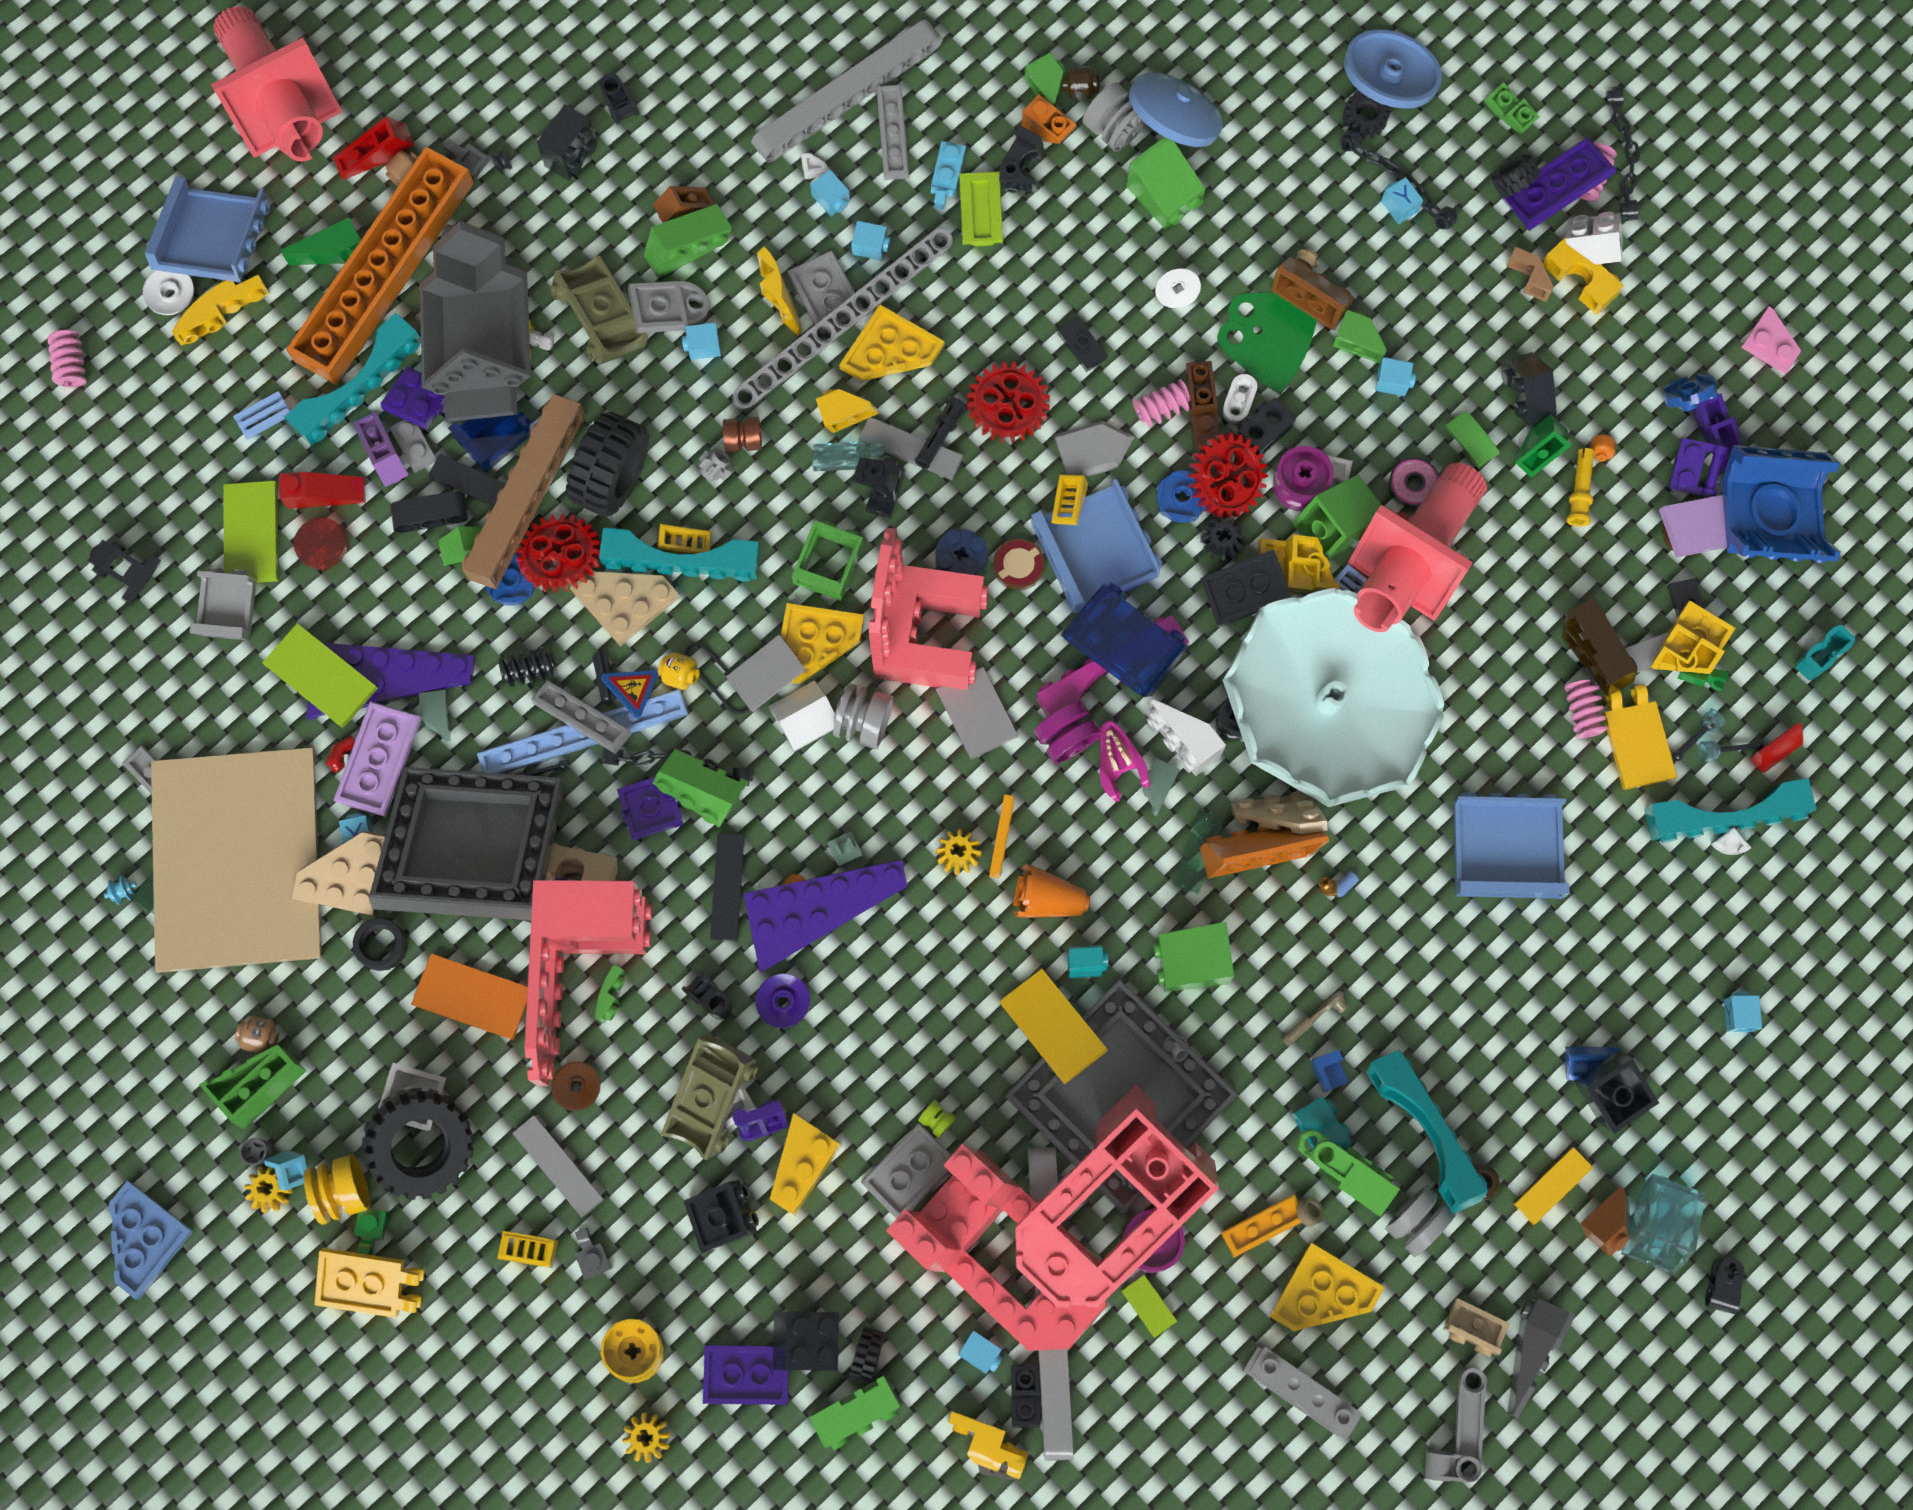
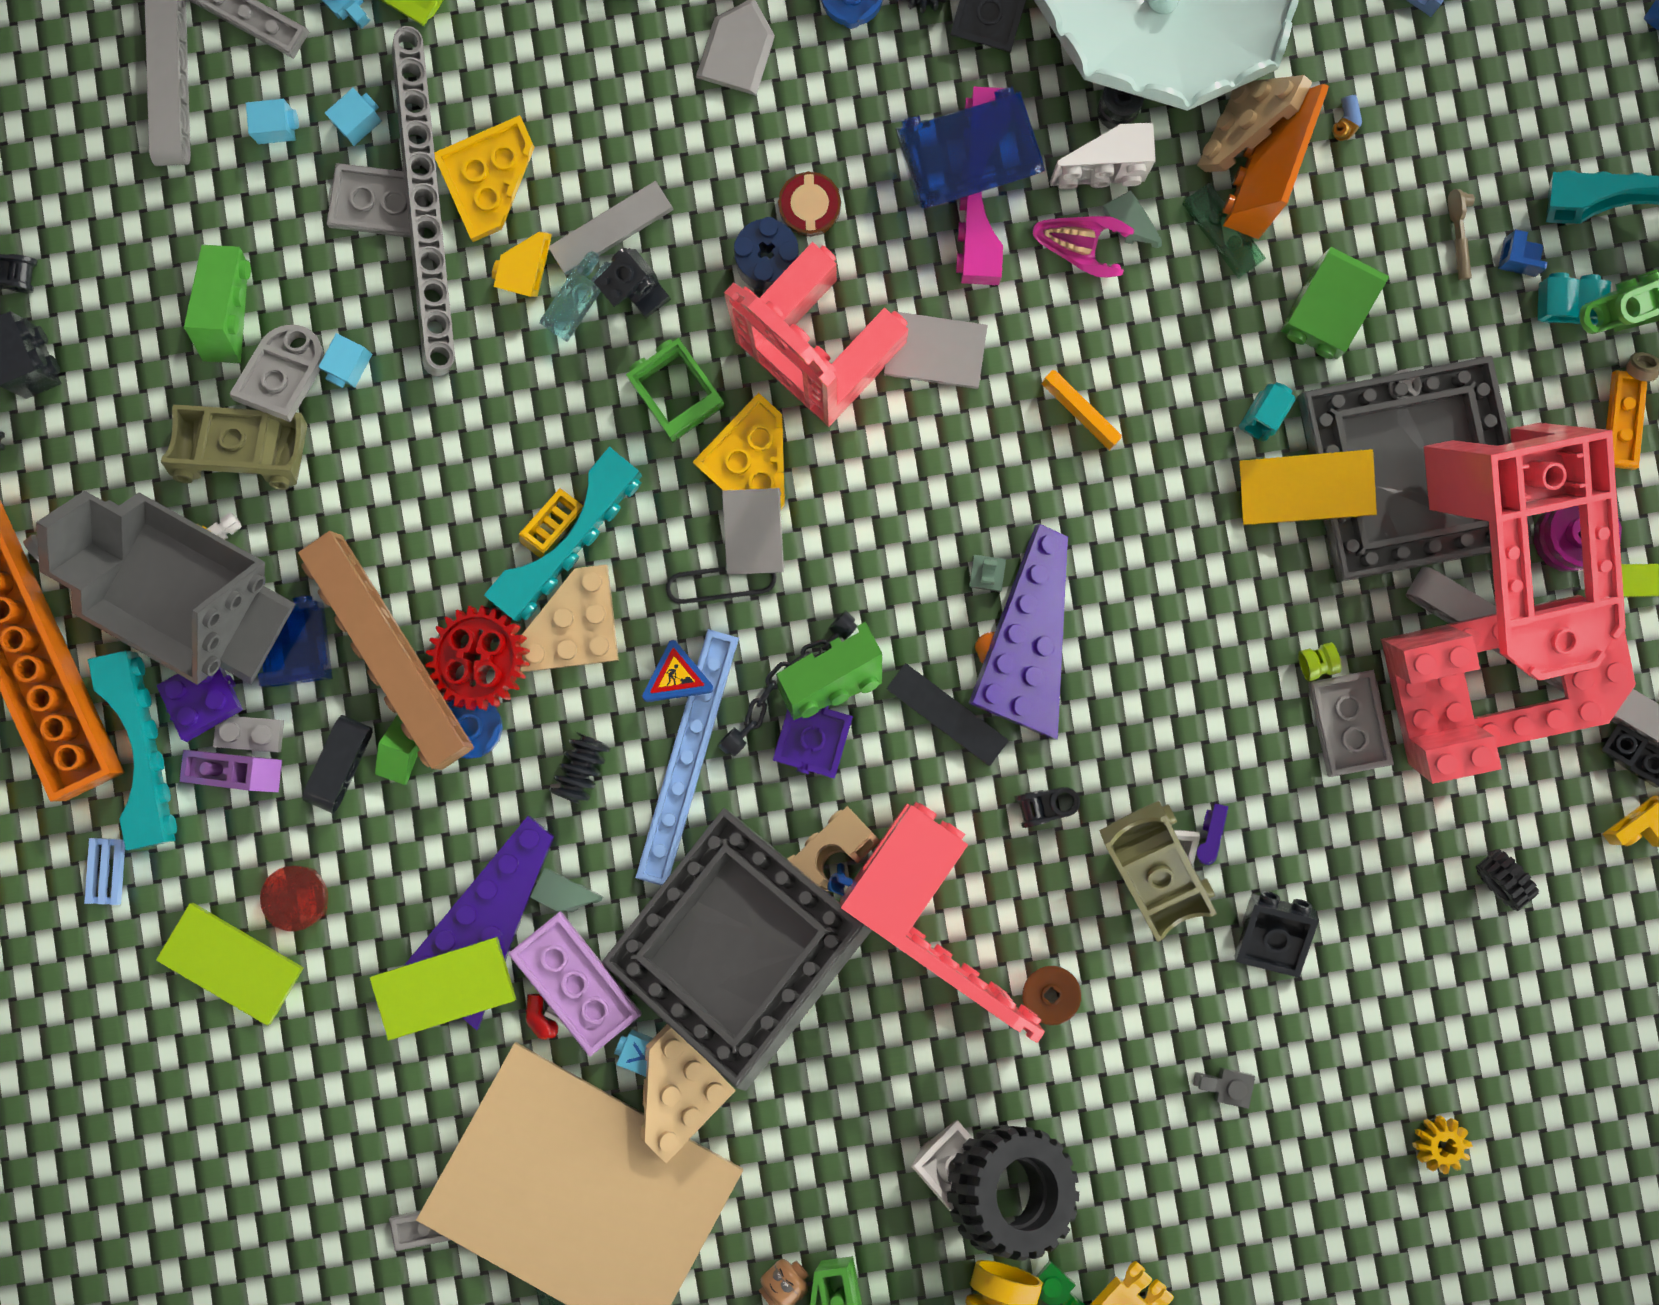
camera: 55 degrees left, 10 degrees up
black tile [87,539,161,606] -> none
light grey panel [190,567,257,641] -> none
red slope [279,472,365,509] -> none
black tyre [352,918,408,971] -> none
orange tile [411,954,528,1041] -> none
black tile [428,454,506,508] -> none
yellow slope [497,1231,558,1268] -> none
light grey tile [512,1115,604,1218] -> none
black hinge [514,760,568,776] -> none
light grey tile [531,680,632,754] -> none
black tyre [566,411,650,517] -> none
black axle [592,652,617,703] -> none
bright green slope [595,964,626,1024] -> none
yellow wheel [600,1319,664,1383] -> none
dark orange slope [653,186,715,223] -> none
yellow head [658,652,700,690] -> none
light grey gear [699,449,731,481] -> none
dark purple plate [702,1346,789,1405] -> none
copper wheel [723,417,762,453] -> none
dark purple dish [756,974,810,1028] -> none
yellow slope [757,247,802,336] -> none
white slope [768,681,835,752] -> none
yellow wedge [770,1113,841,1216] -> none
black brick [772,1311,839,1371] -> none
white tile [800,153,829,179] -> none
bright green wedge [809,1375,901,1450] -> none
light grey wheel [833,683,893,750] -> none
black pin [914,396,967,469] -> none
yellow gear [936,829,981,876] -> none
medium azure brick [958,1331,1003,1374] -> none
red gear [967,361,1050,443] -> none
orange cone [1013,864,1090,918] -> none
medium blue panel [1031,479,1162,613] -> none
magenta wheel [1034,701,1103,764] -> none
yellow slope [1051,475,1088,525] -> none

